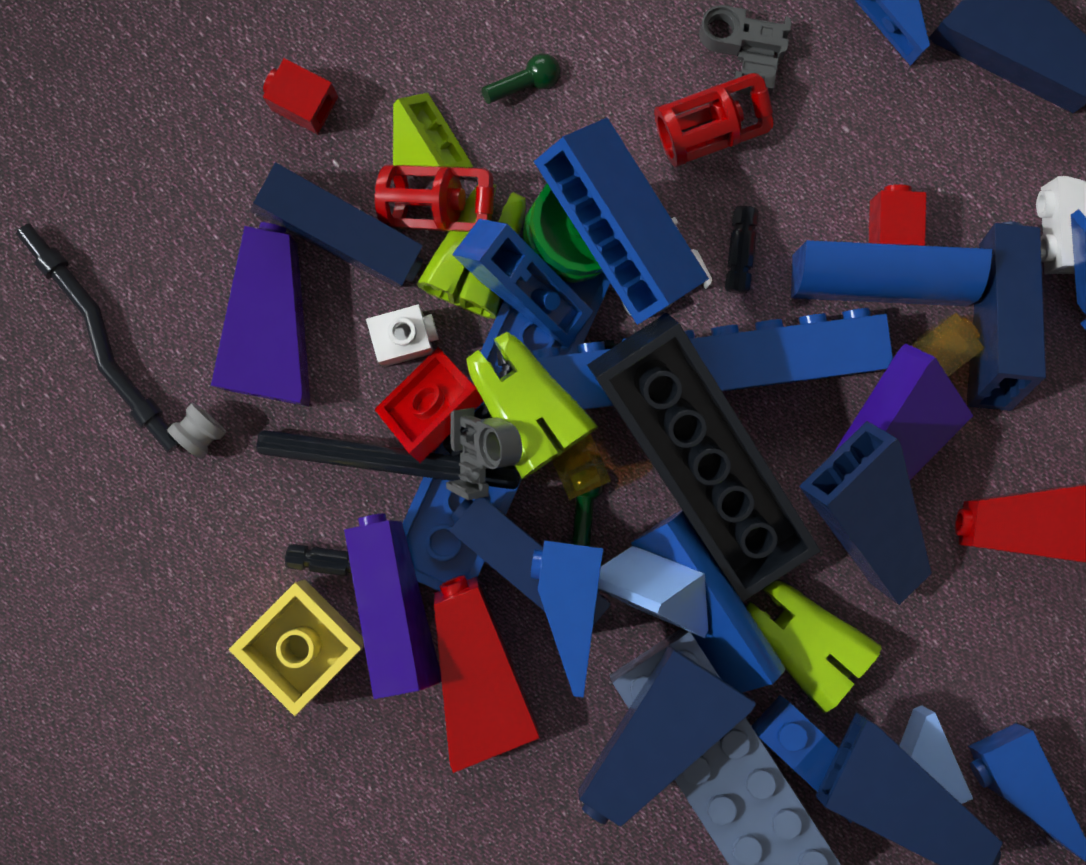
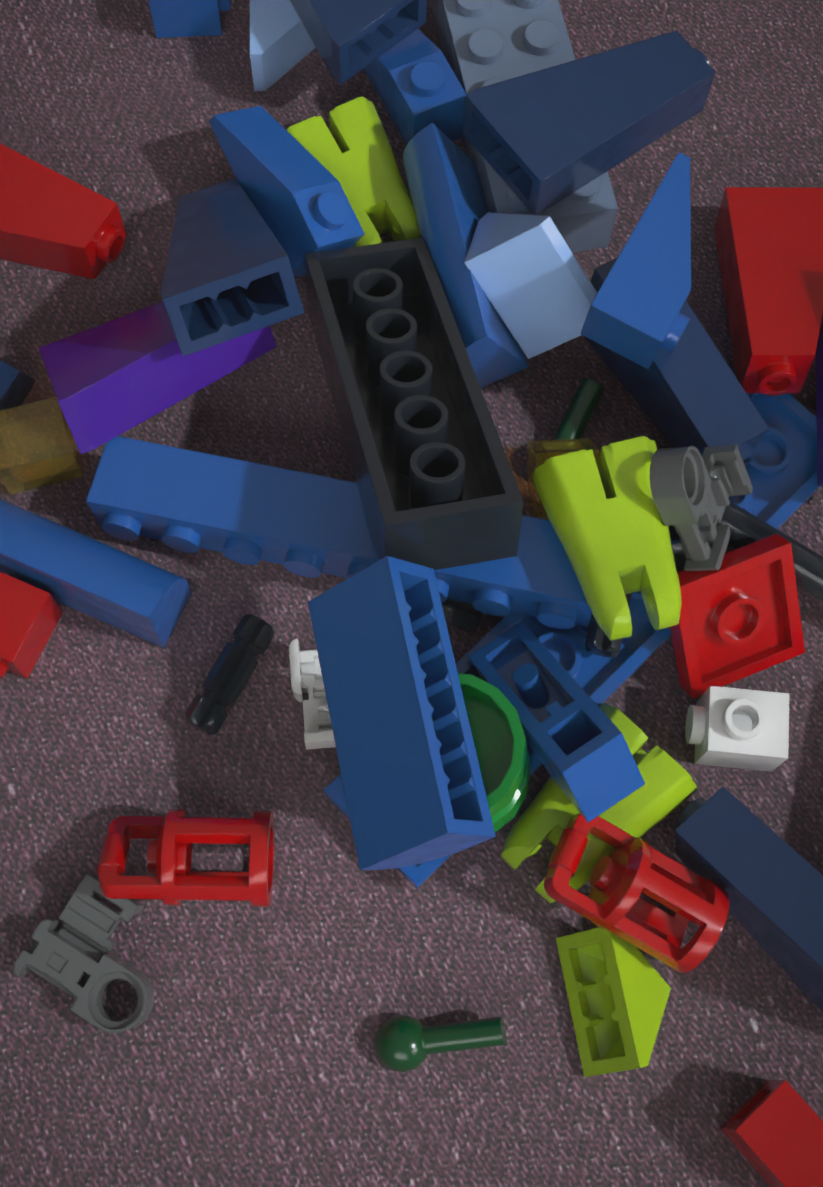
camera: 160 degrees left, 15 degrees down
none -> blue slope [209,106,365,277]

